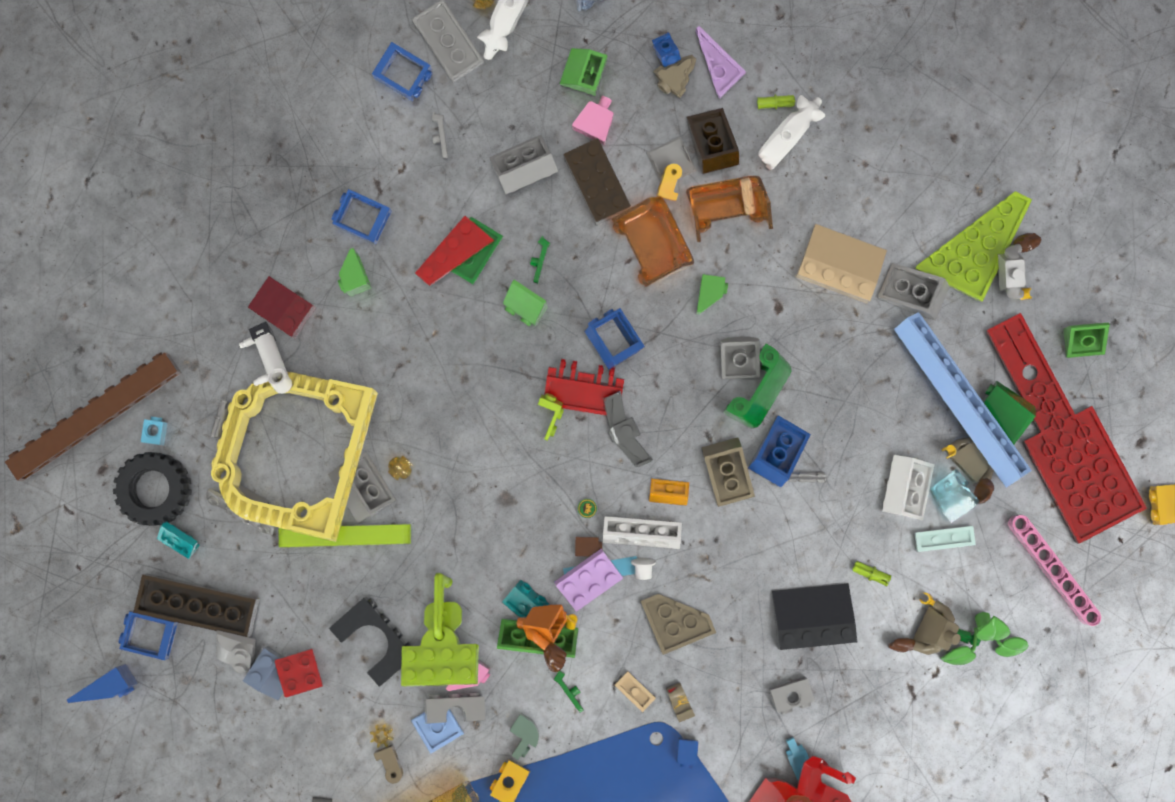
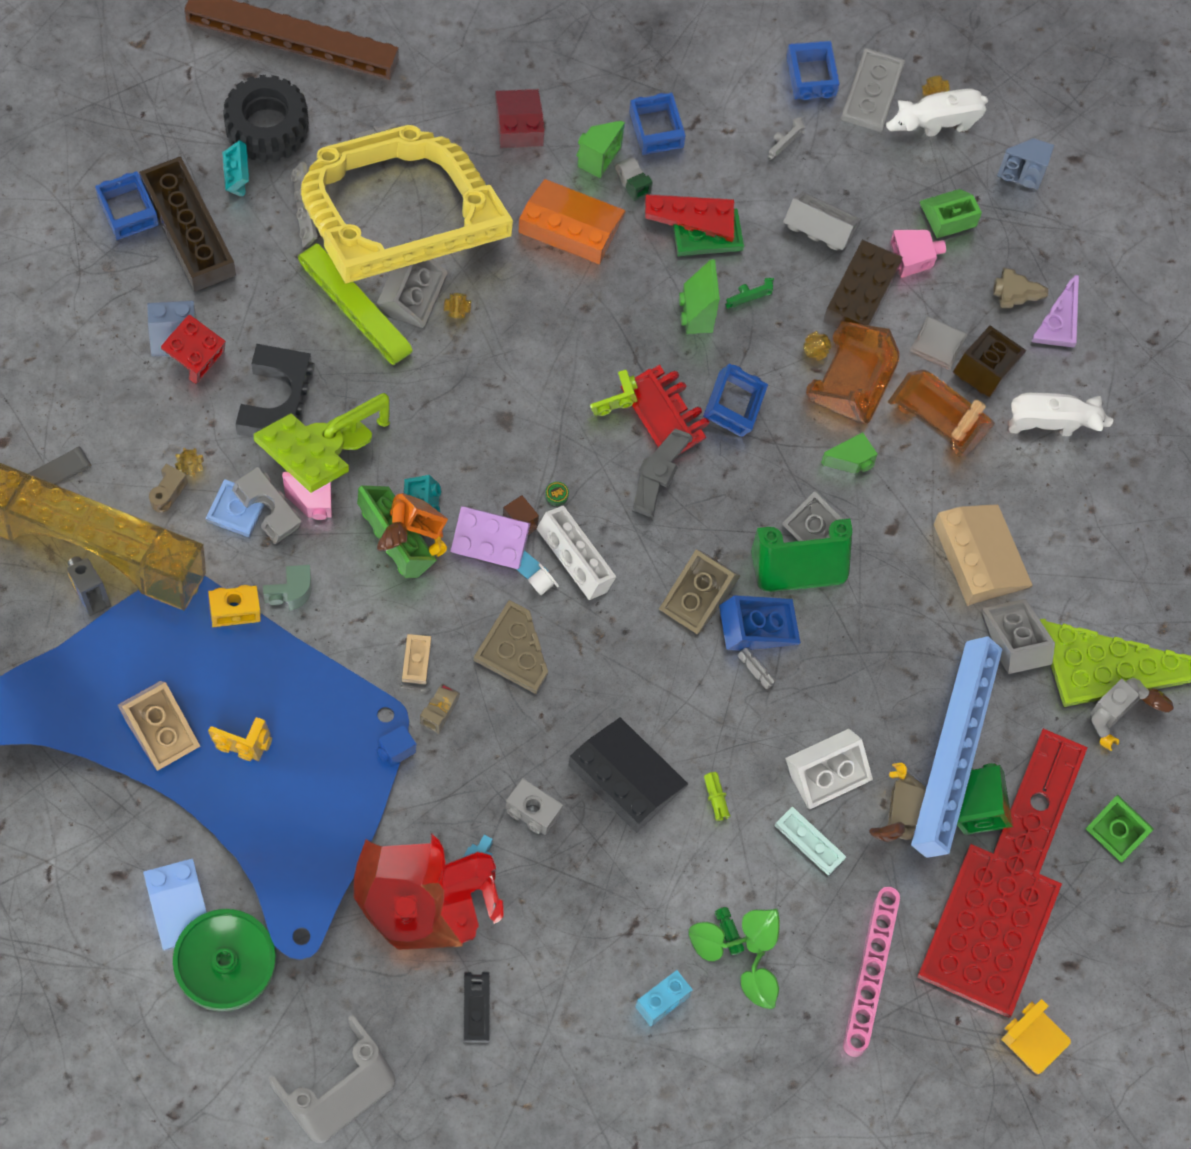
camera: 40 degrees right, 20 degrees down
blue slope [67,664,138,703] -> none
medium azure brick [141,416,168,446] -> none
light grey slope [216,631,256,674] -> none
white piece [239,321,292,394] -> none
green piece [554,670,584,713] -> none
light orange slope [649,478,689,506] -> none
blue brick [652,32,681,67] -> none
yellow leg [656,164,682,201] -> none
lime axle [757,94,795,110] -> none
dark tan torso [888,593,961,655] -> none
clear light blue slope [930,469,979,523] -> none
none -> orange slope [518,179,626,265]
none -> leg [615,157,653,201]
none -> medium azure brick [635,970,693,1027]
none -> clear yellow gear [803,331,831,361]

